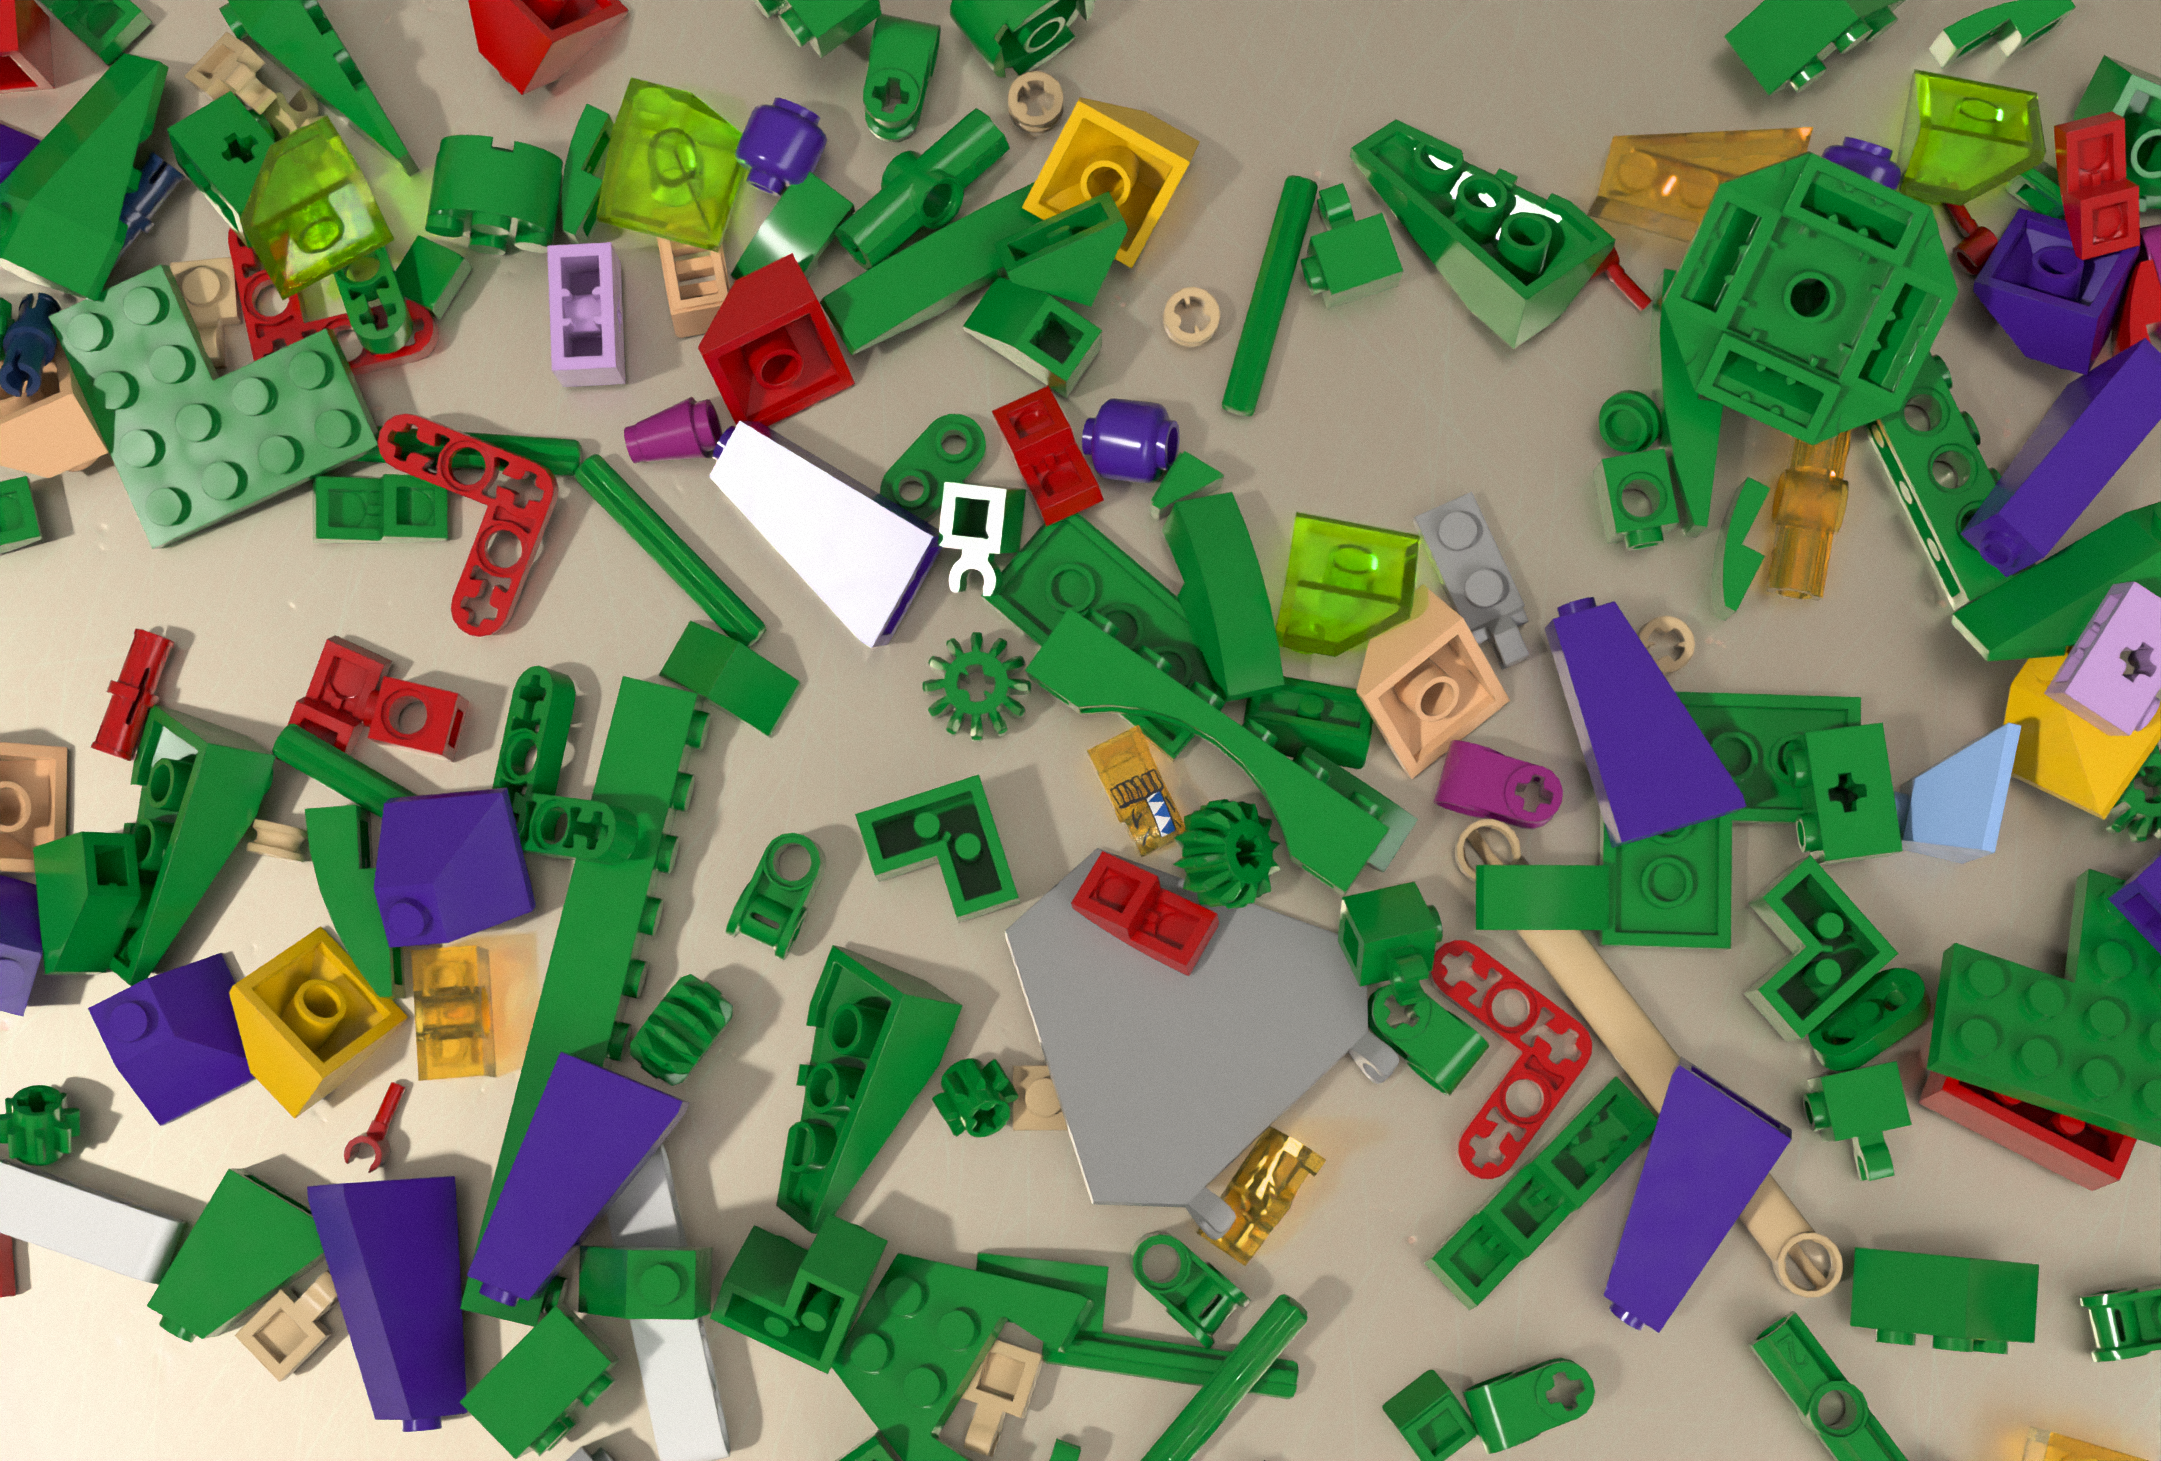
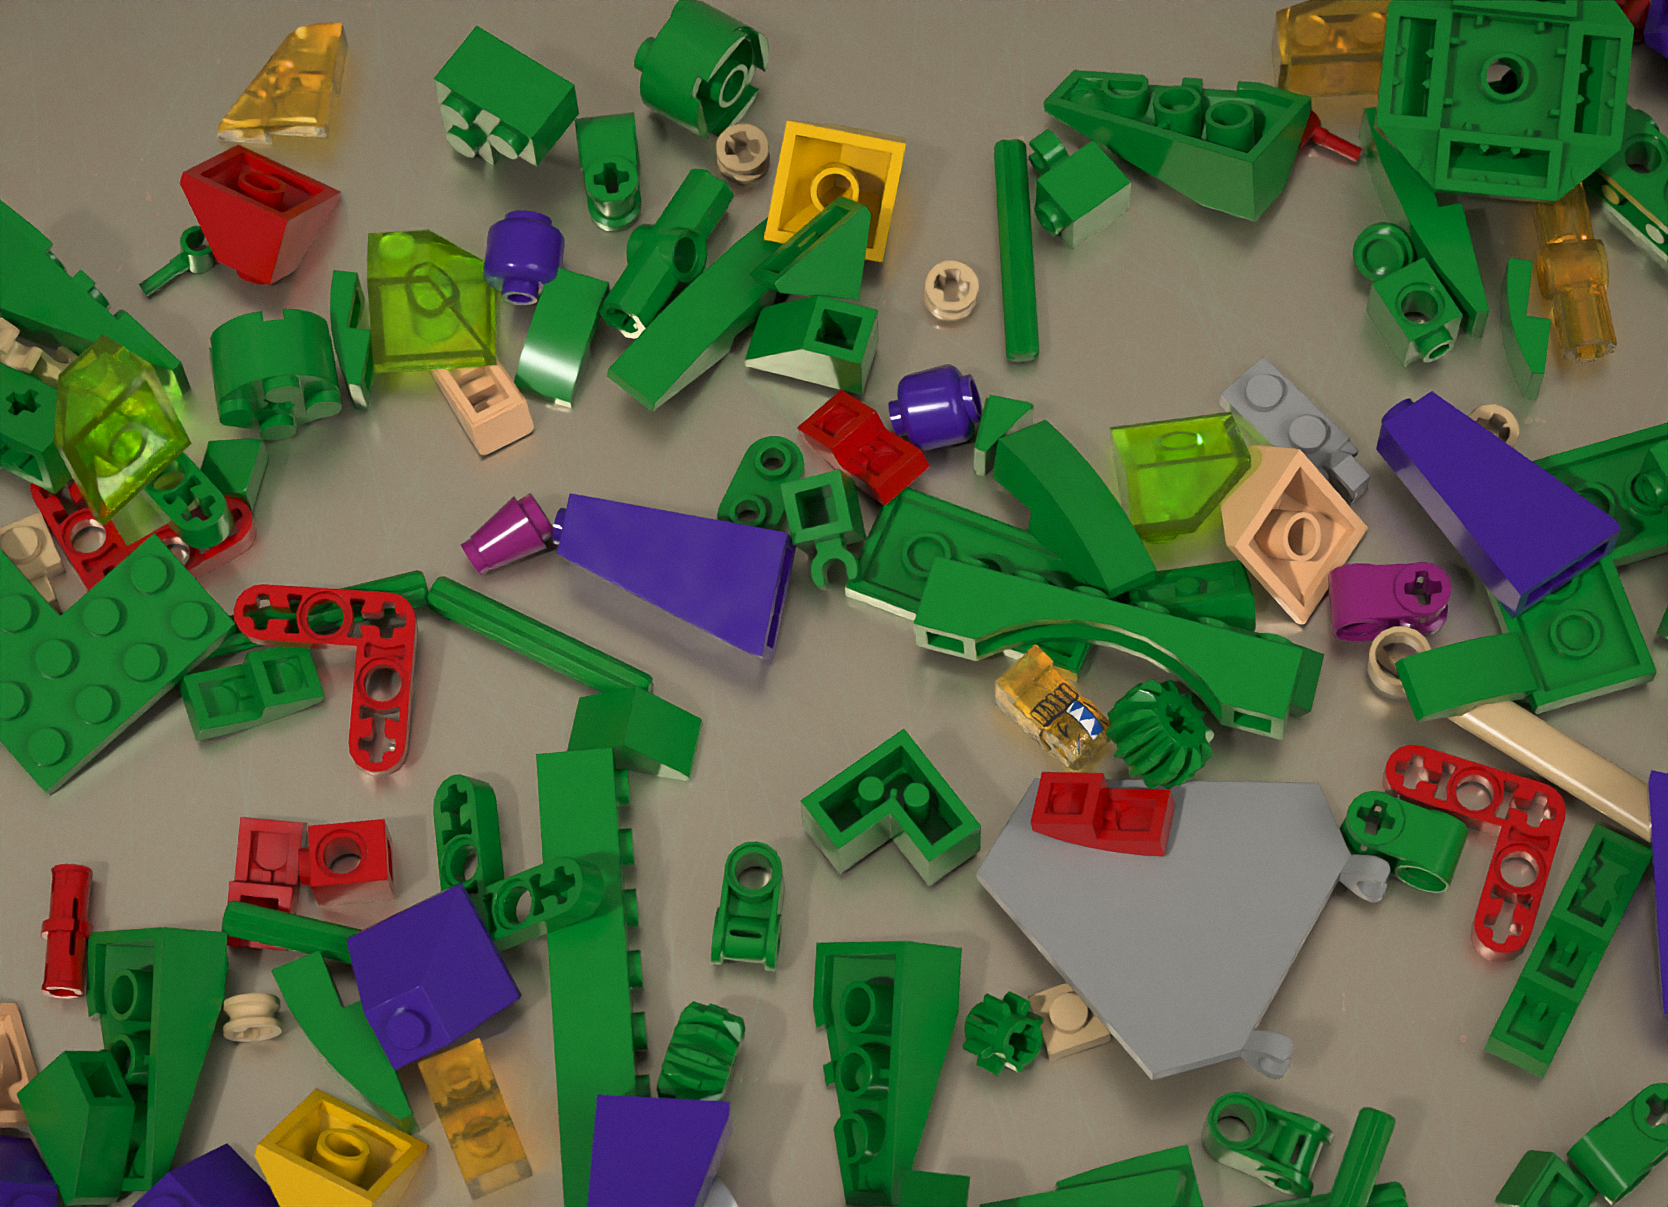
camera: 15 degrees left, 15 degrees down
lavender brick [547,242,626,387] -> none
red slope [698,253,855,427] -> none
green gear [922,632,1031,742] -> none
clear yellow slope [1196,1127,1326,1266] -> none
green brick [1338,881,1443,1006] -> none
none -> green hand [139,226,216,297]

